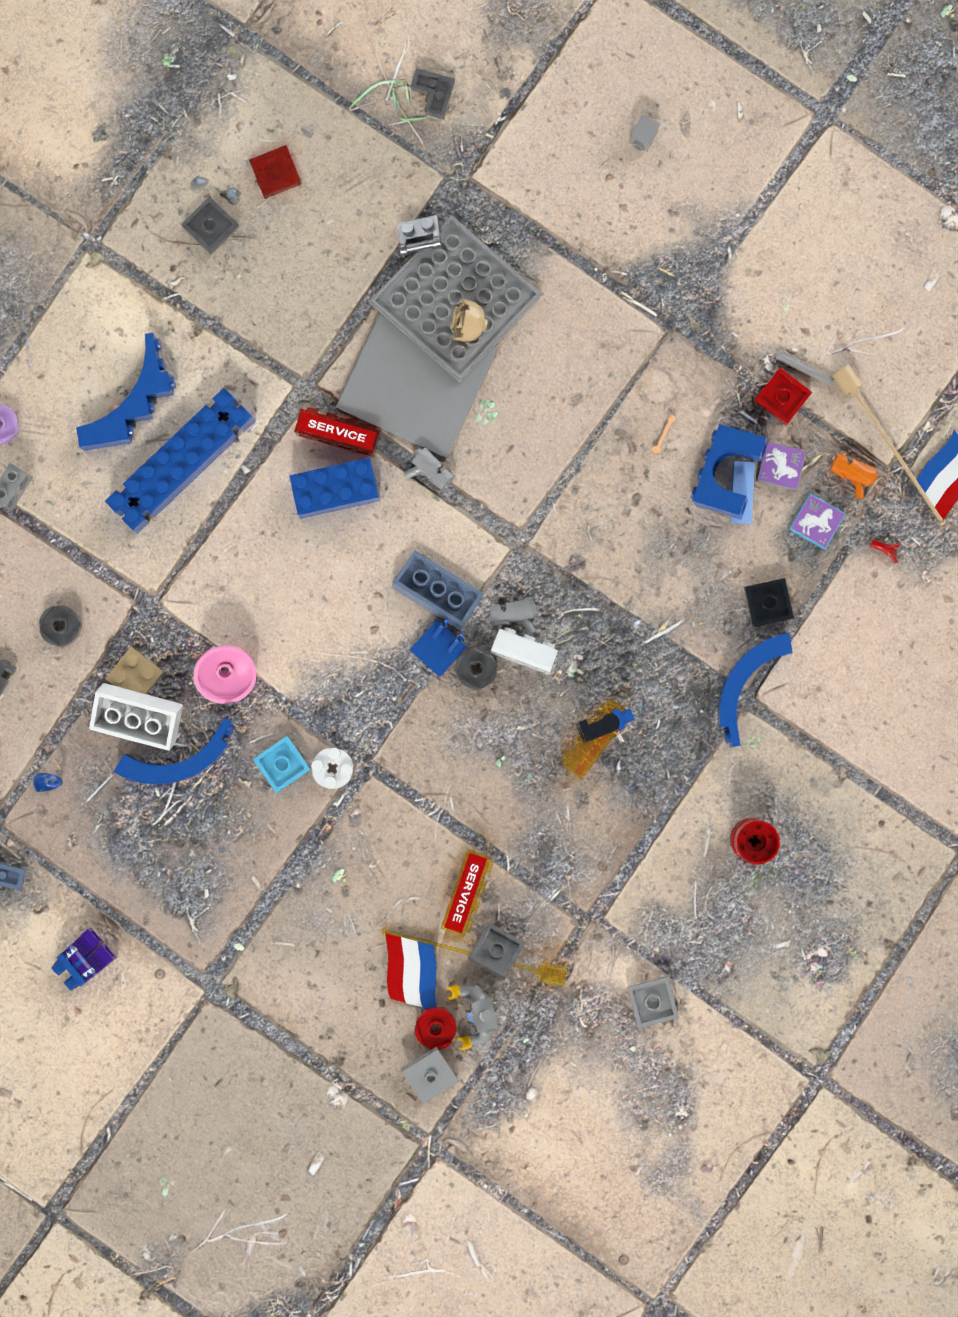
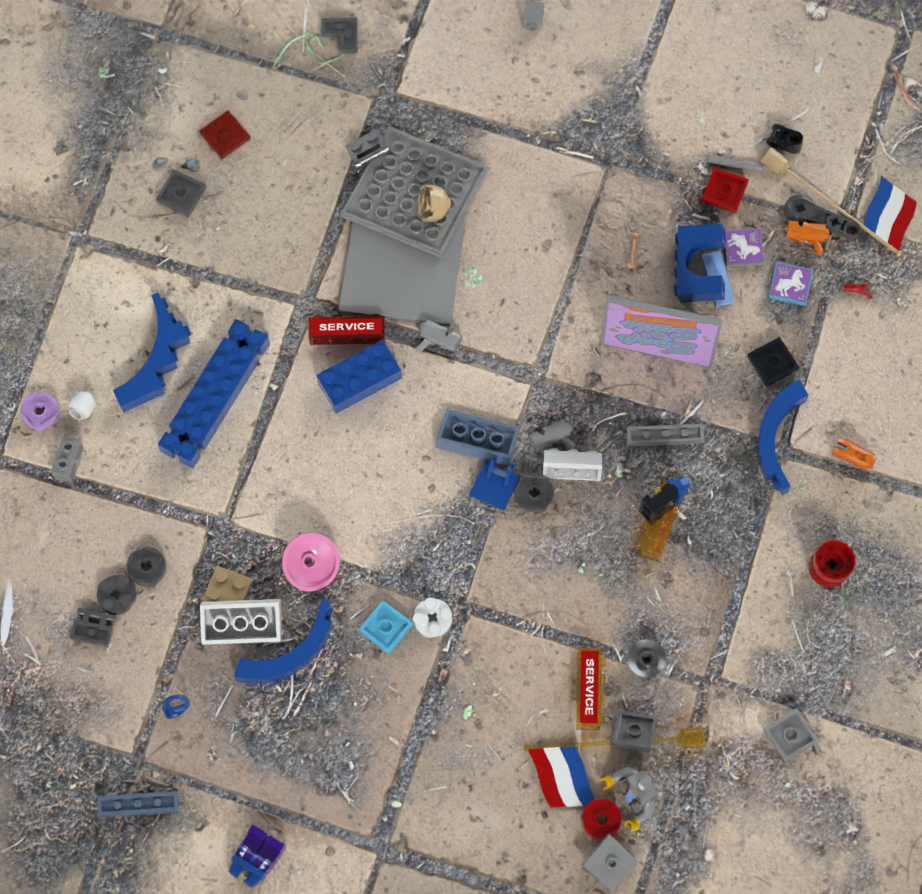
camera: 20 degrees left, 15 degrees down
none -> white head [68,391,97,420]
none -> flat silver plate [97,575,137,615]
none -> tile [601,295,723,368]
none -> light grey tile [626,423,704,447]
none -> flat silver dish [627,639,667,678]
none -> black piece [766,124,803,154]
none -> dark grey beam [784,194,860,240]
none -> orange piece [832,437,877,471]

